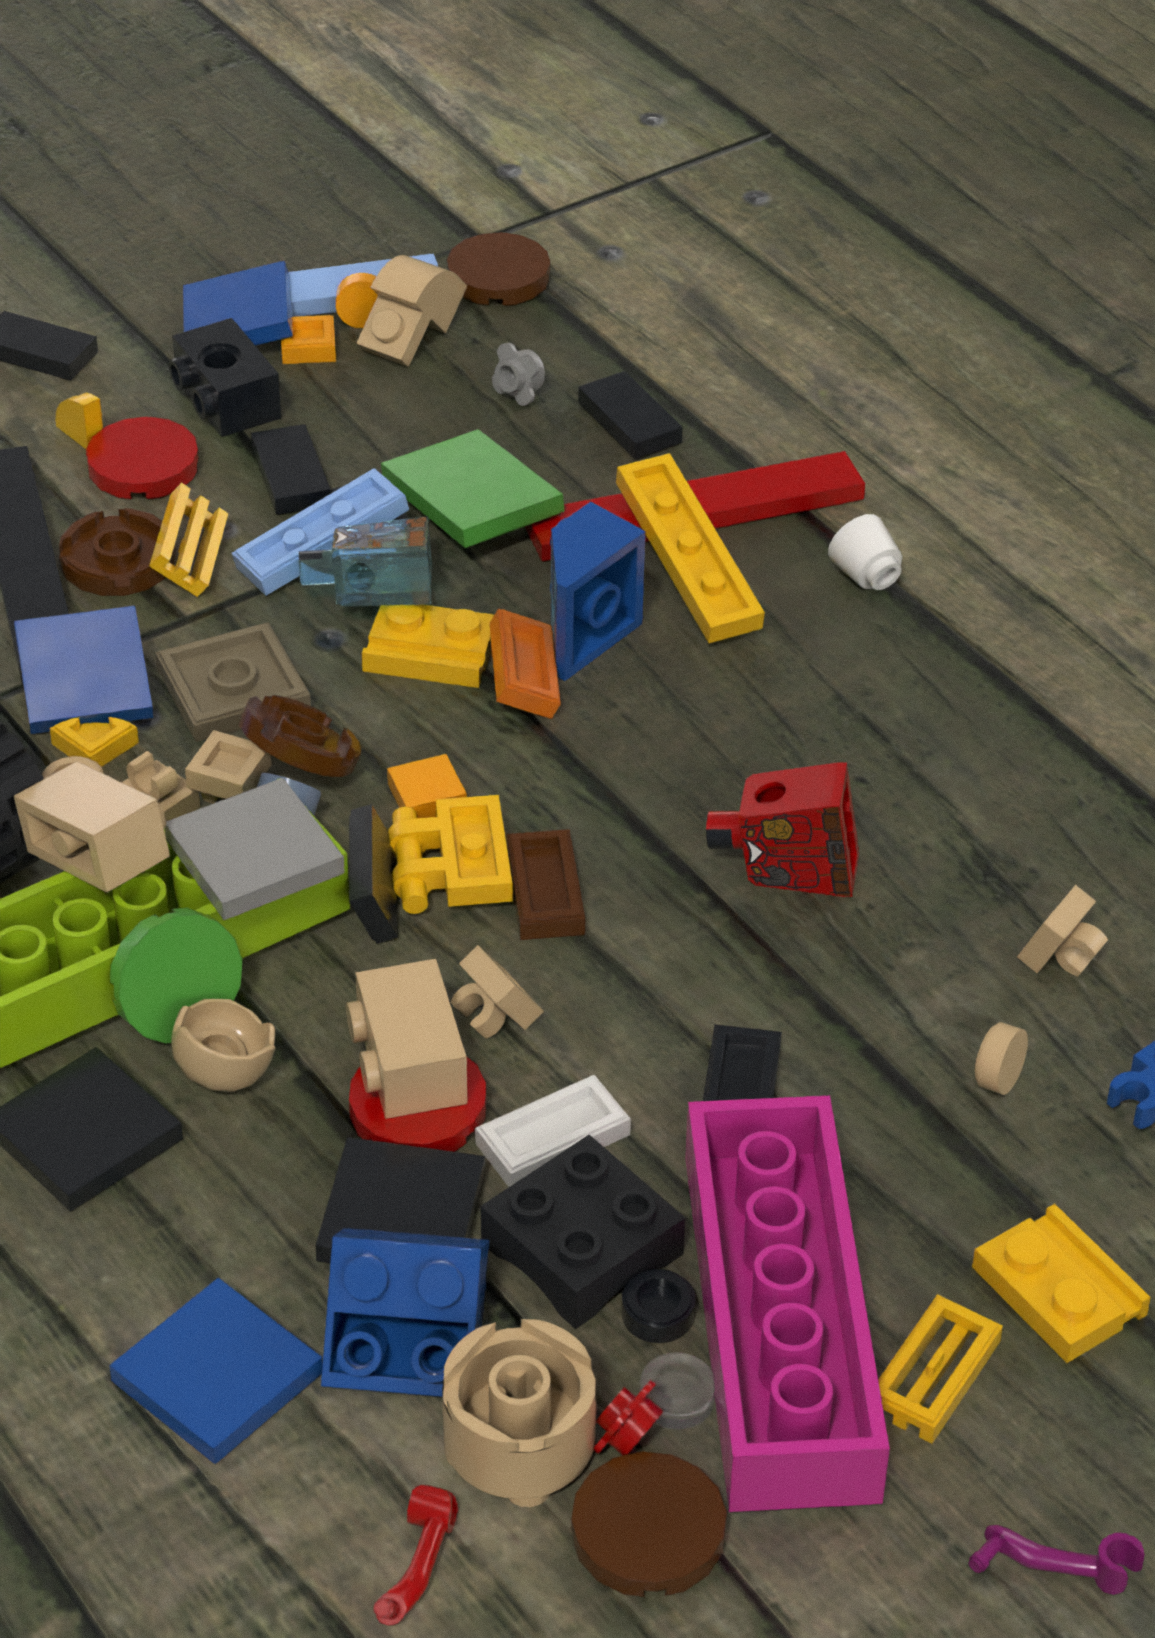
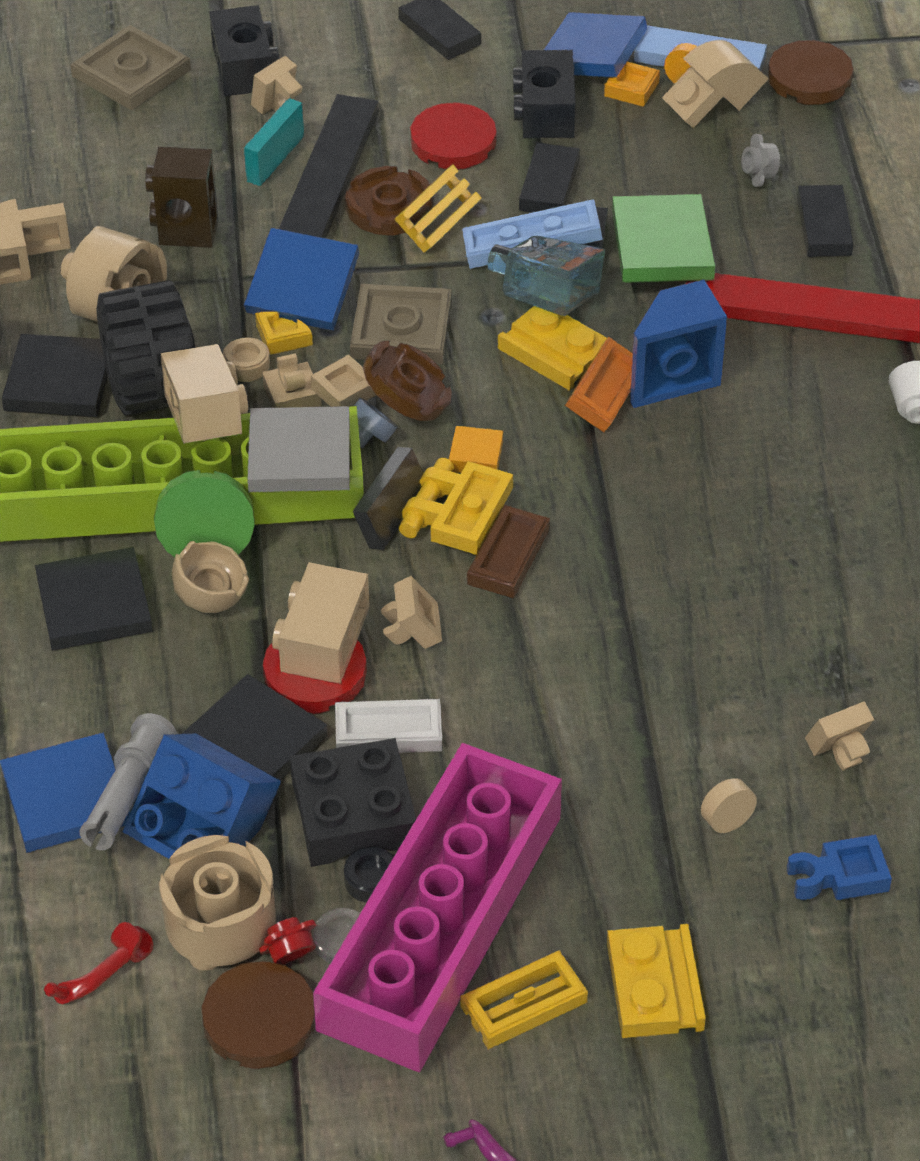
camera: 30 degrees right, 5 degrees up
yellow tile [55,392,103,449] -> none
yellow plate [616,453,765,643] -> none
black tile [703,1024,782,1101] -> none
red torso [706,762,859,897] -> none
none -> light grey pin [80,713,178,850]

